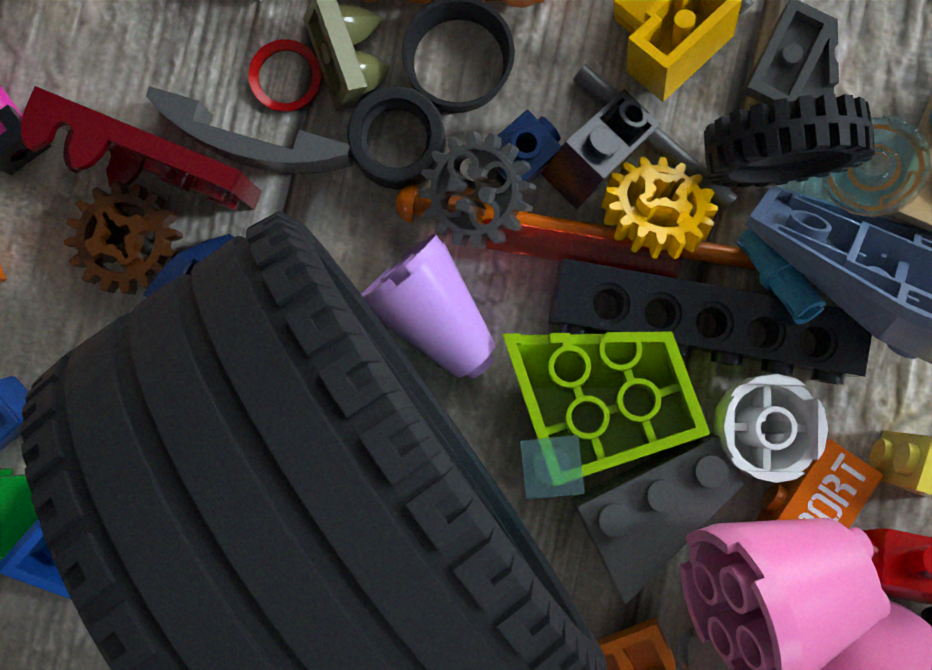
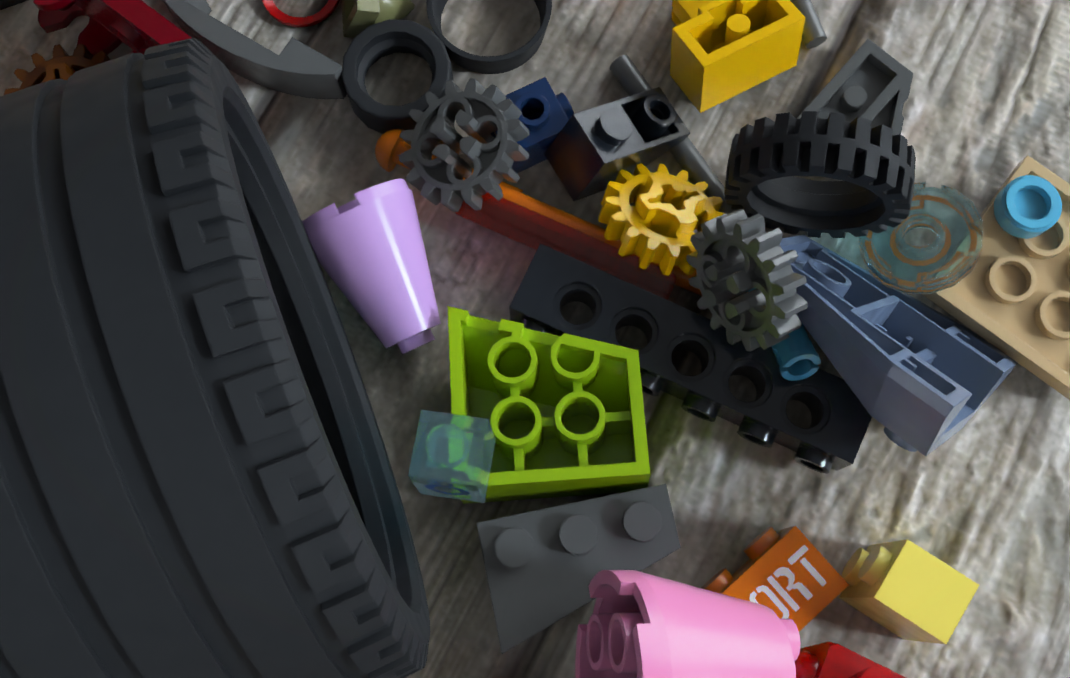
camera: 15 degrees right, 10 degrees down
white cylinder [712,374,828,483] -> none
none -> dark grey gear [686,209,808,352]

